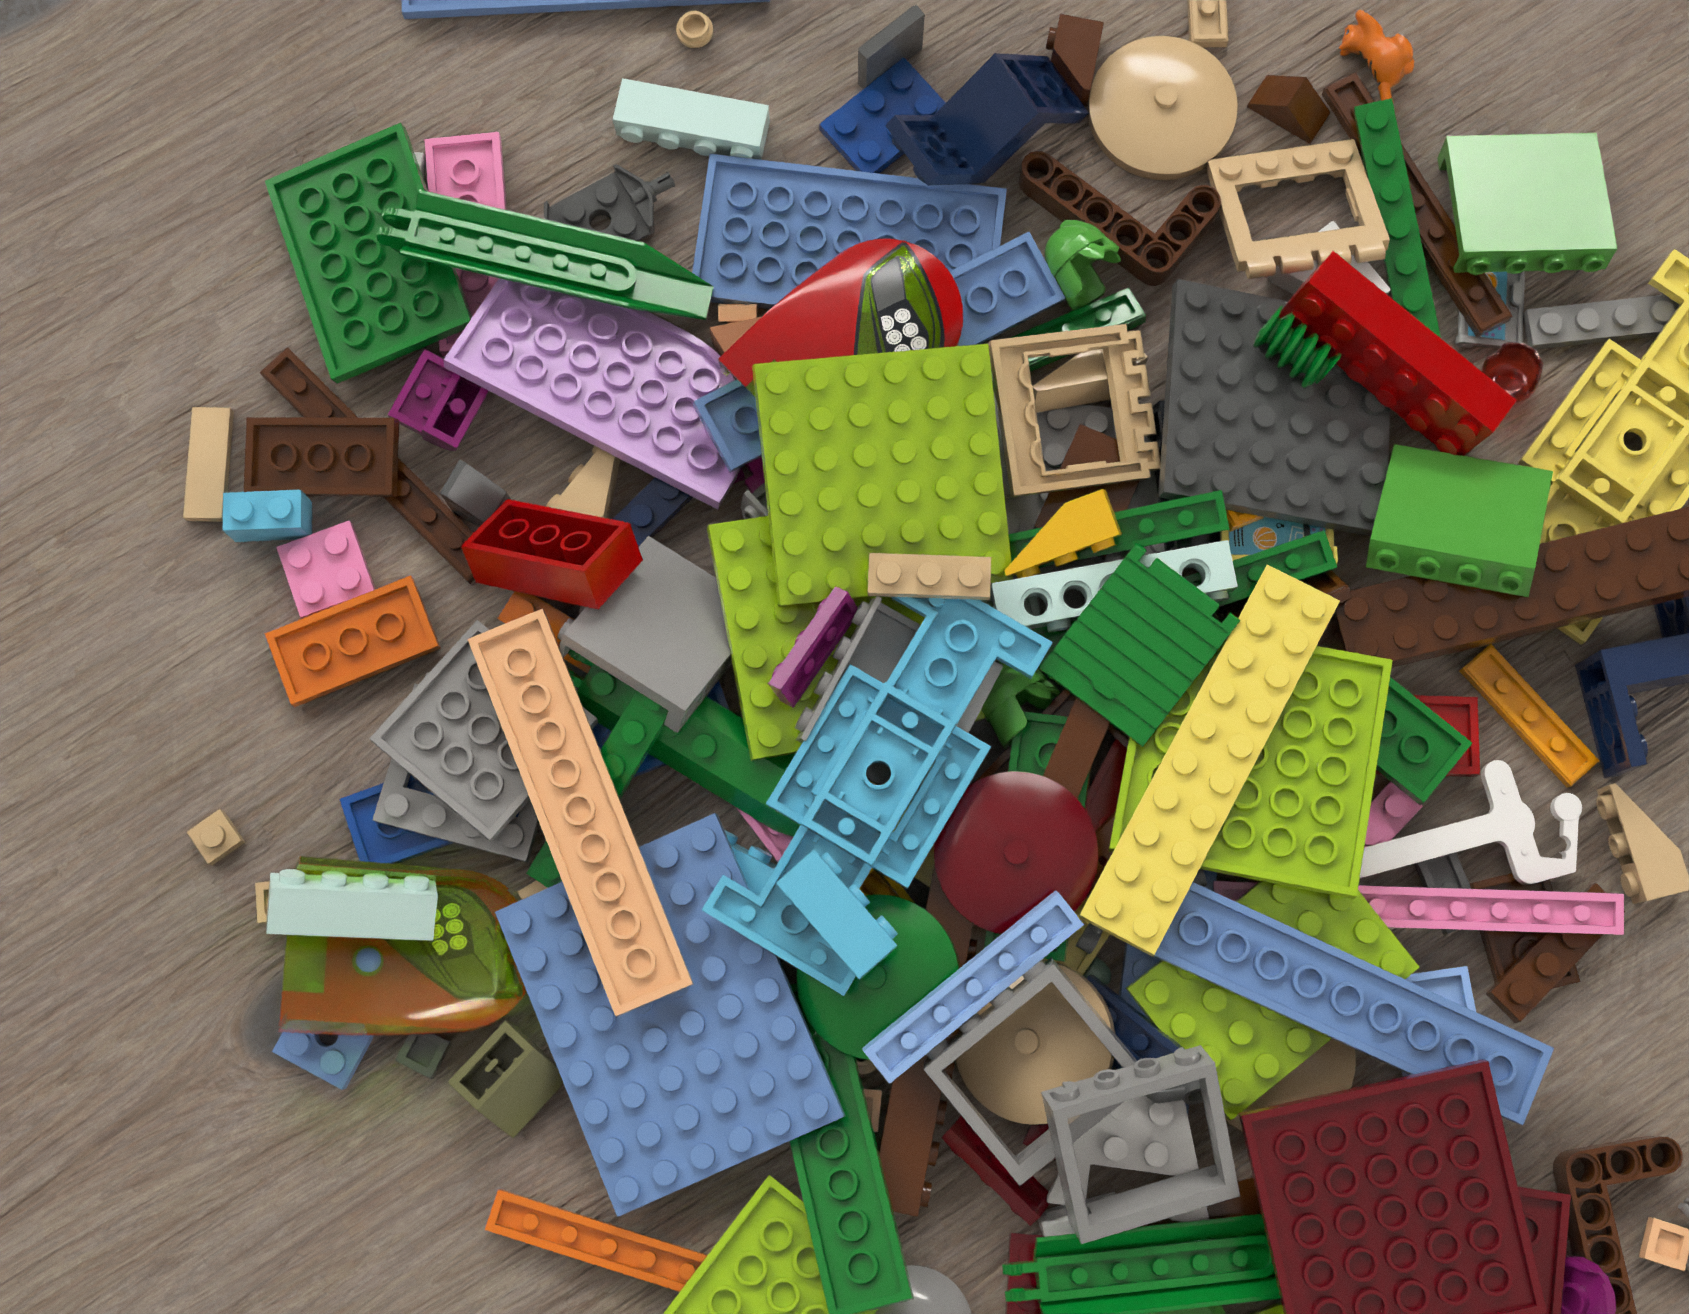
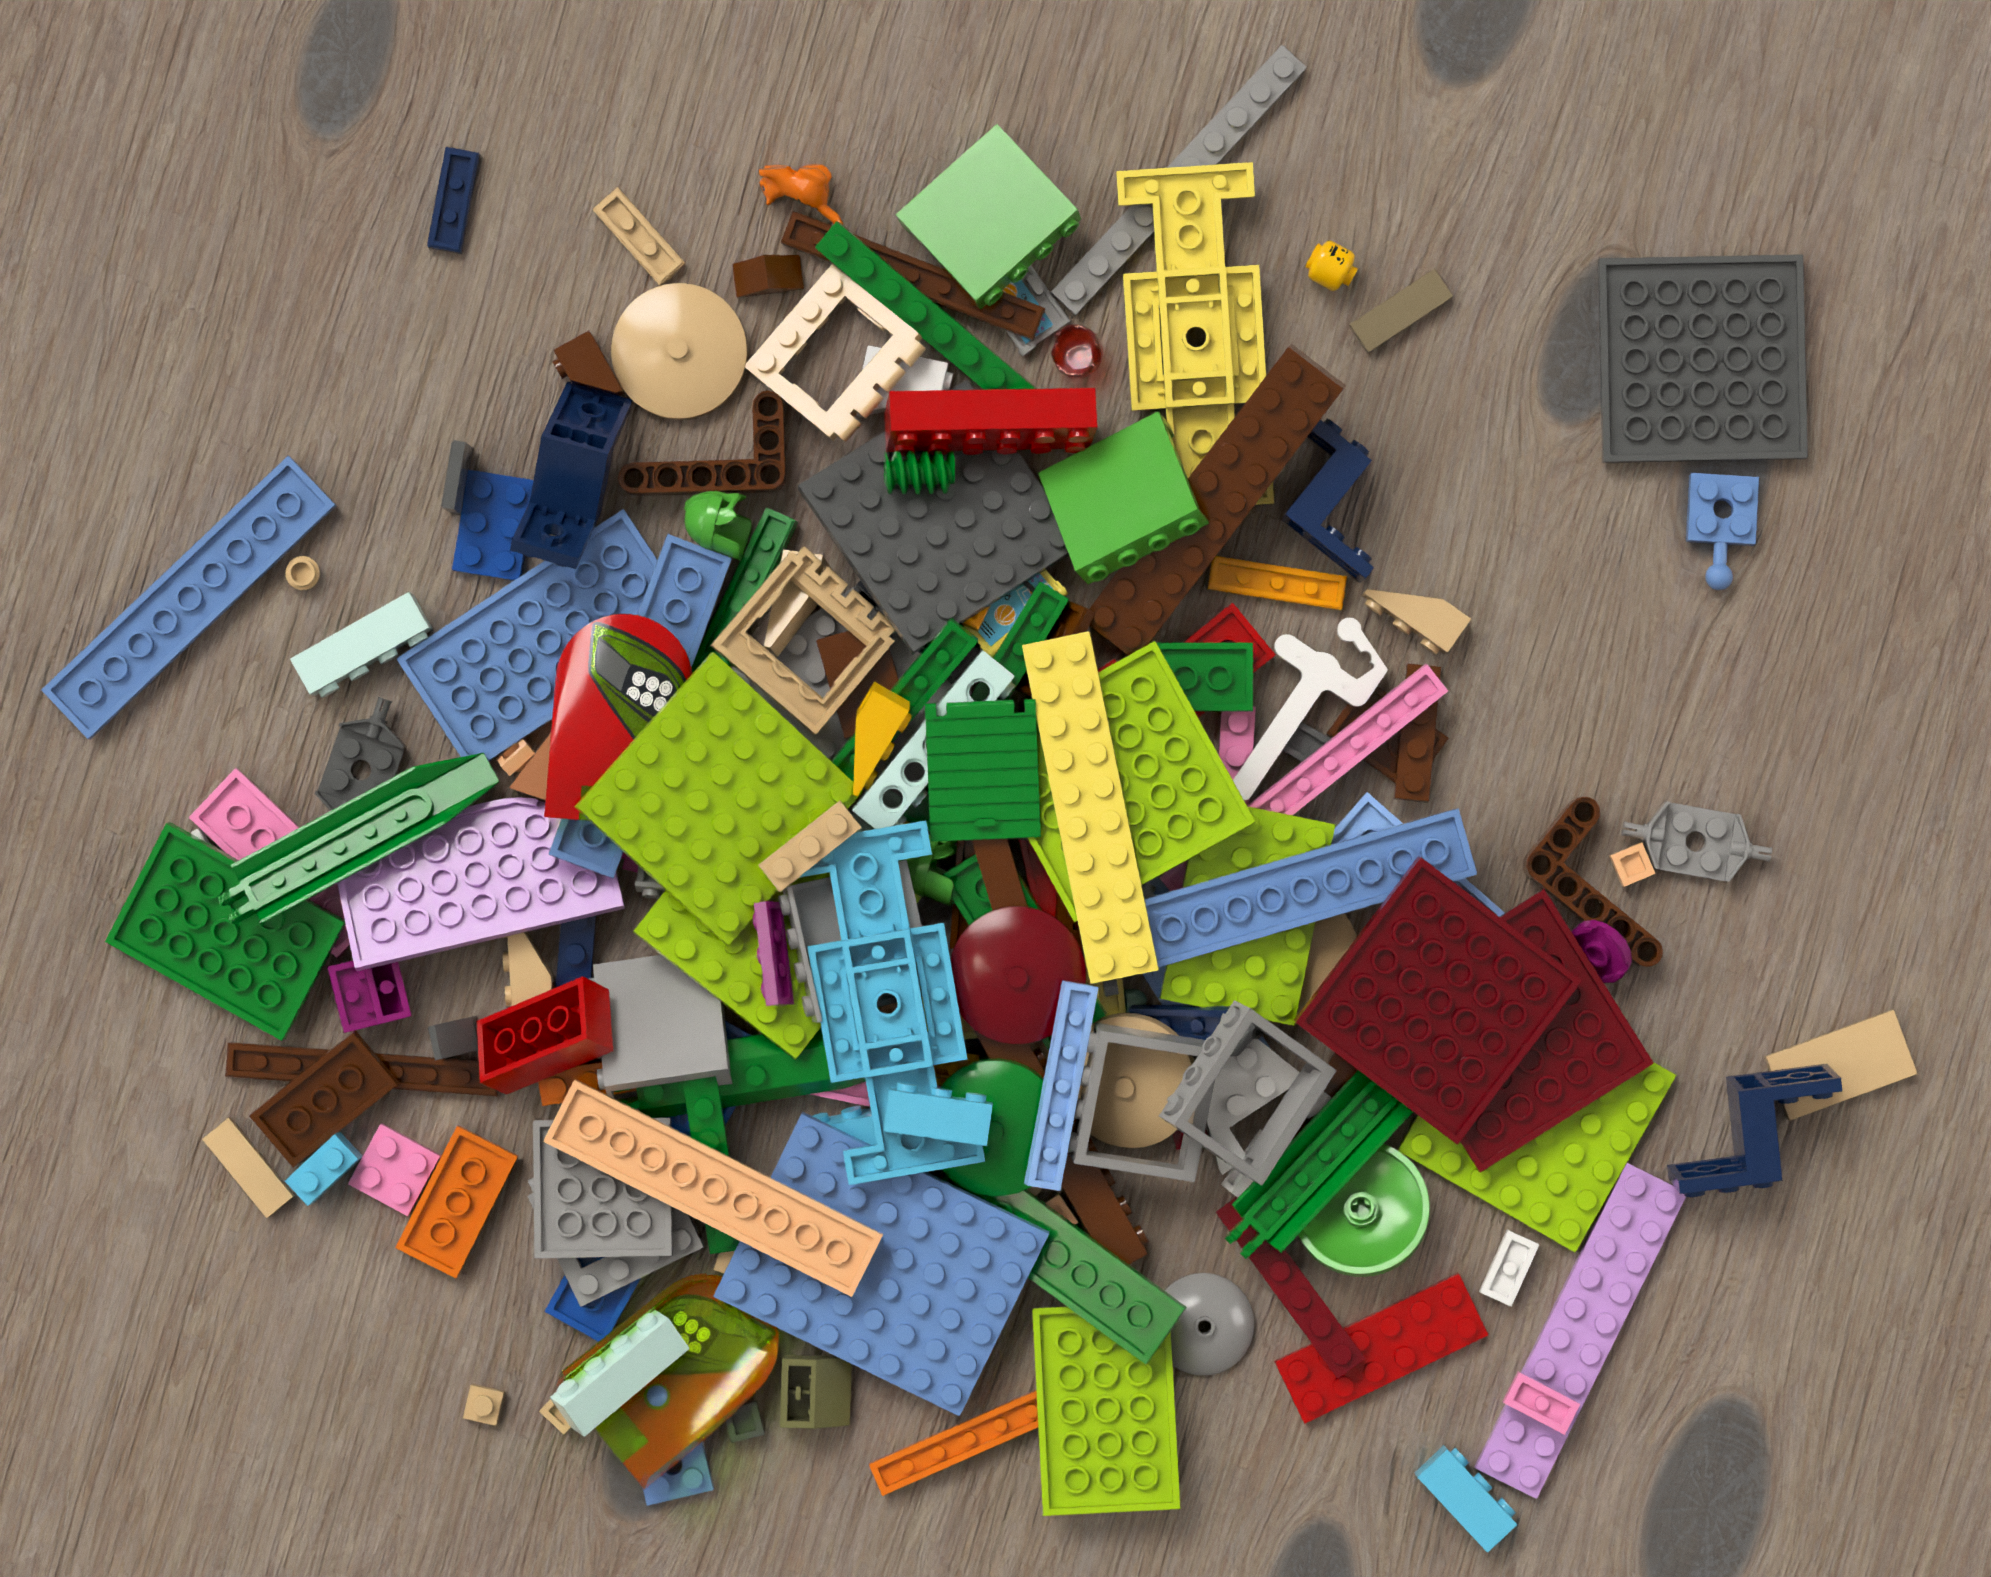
camera: 40 degrees left, 10 degrees up
dark red plate [941,1115,1050,1226] -> none

